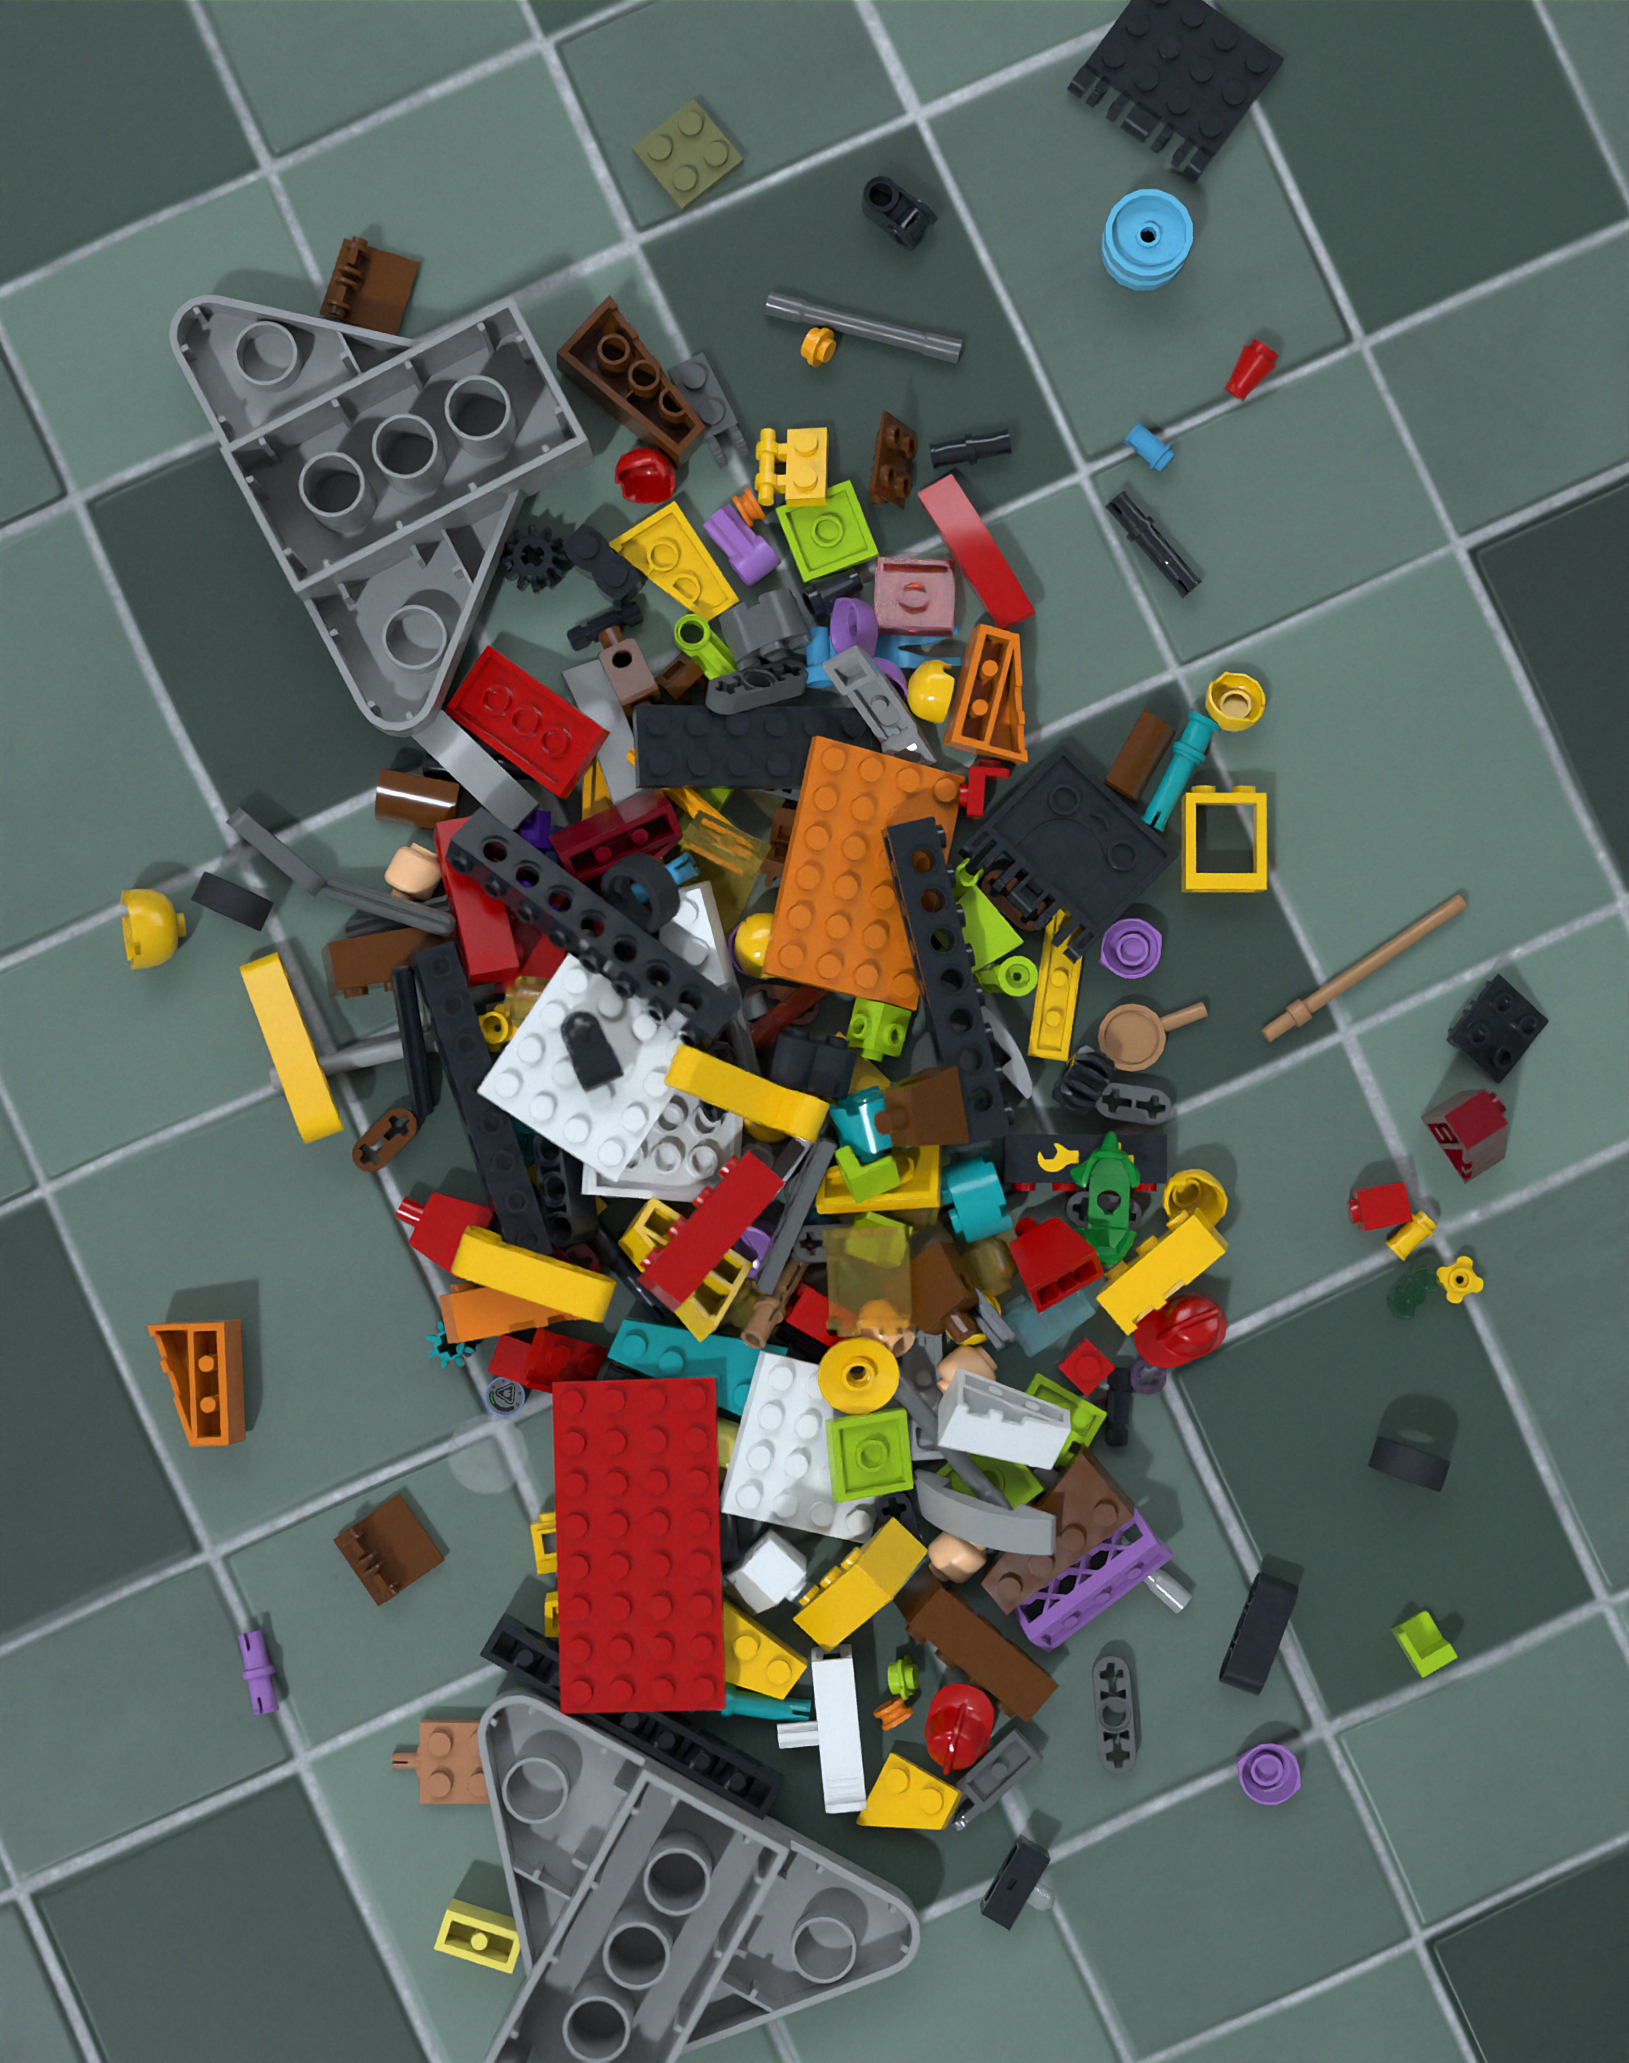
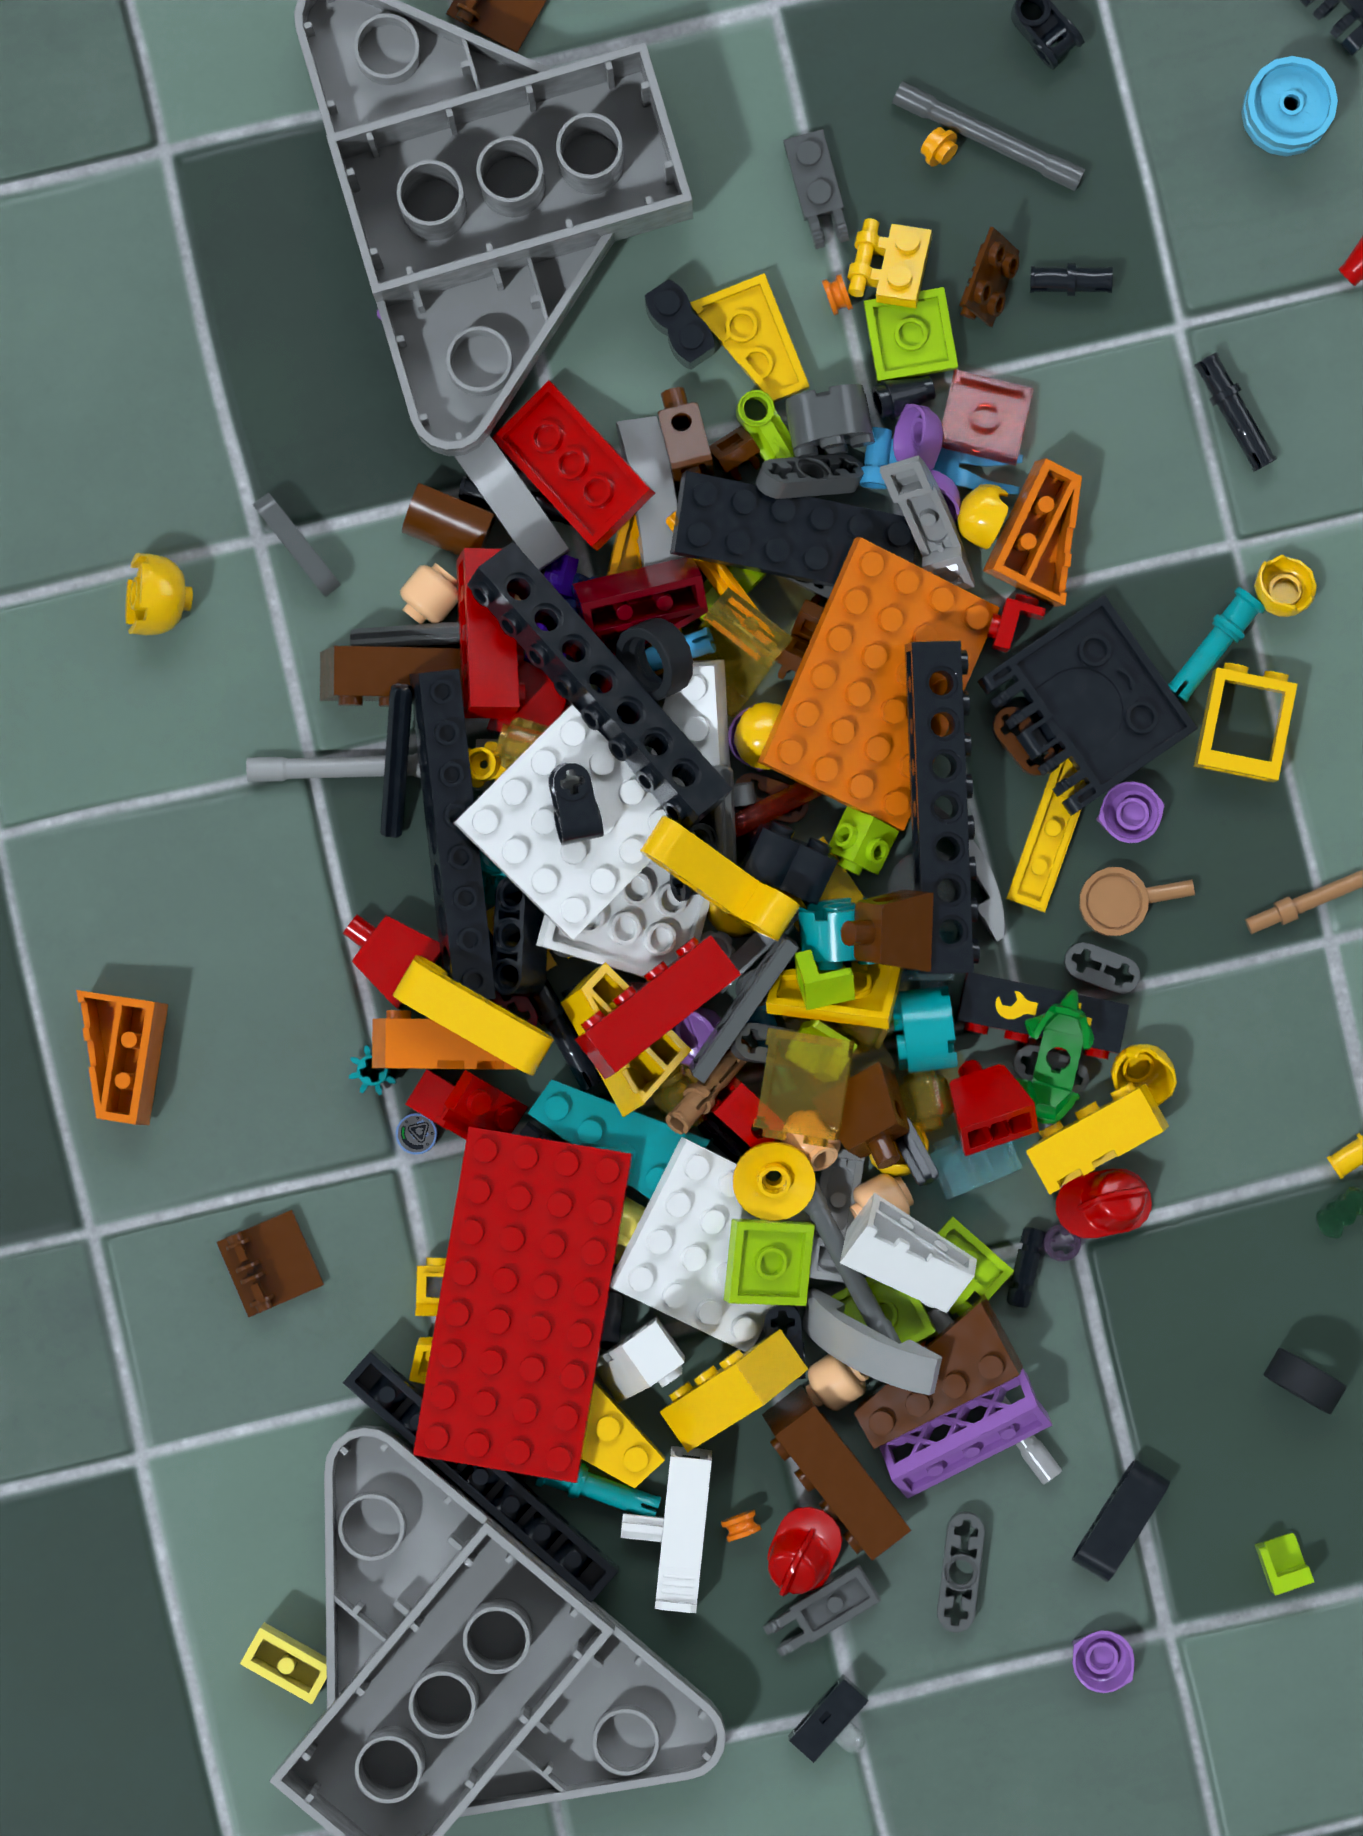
camera: 15 degrees right, 0 degrees up
black tyre [191,871,273,931] -> none
medium lavender pin [237,1629,279,1716] -> none
yellow beam [239,952,344,1145] -> none
dark grey axle [322,876,457,937] -> none
reddish brown beam [352,1108,419,1172] -> none
nougat plate [391,1719,490,1804] -> none
clear tile [448,1413,529,1494] -> none
black gear [500,525,569,594] -> none
reddish brown wedge [557,295,705,471] -> none
black axle [567,601,644,651] -> none
red hair [615,448,675,505] -> none
medium lavender piece [703,504,781,588] -> none
yellow wing [856,1752,964,1830] -> none
lime plate [888,1655,919,1700] -> none
red slope [917,474,1036,631] -> none
lime torso [932,858,1038,997] -> none
black gear [1052,1045,1114,1115] -> none
red brick [1055,1336,1116,1396] -> none
reddish brown brick [1103,709,1176,804] -> none
dark azure pin [1124,423,1176,473] -> none
red brick [1347,1181,1413,1231] -> none

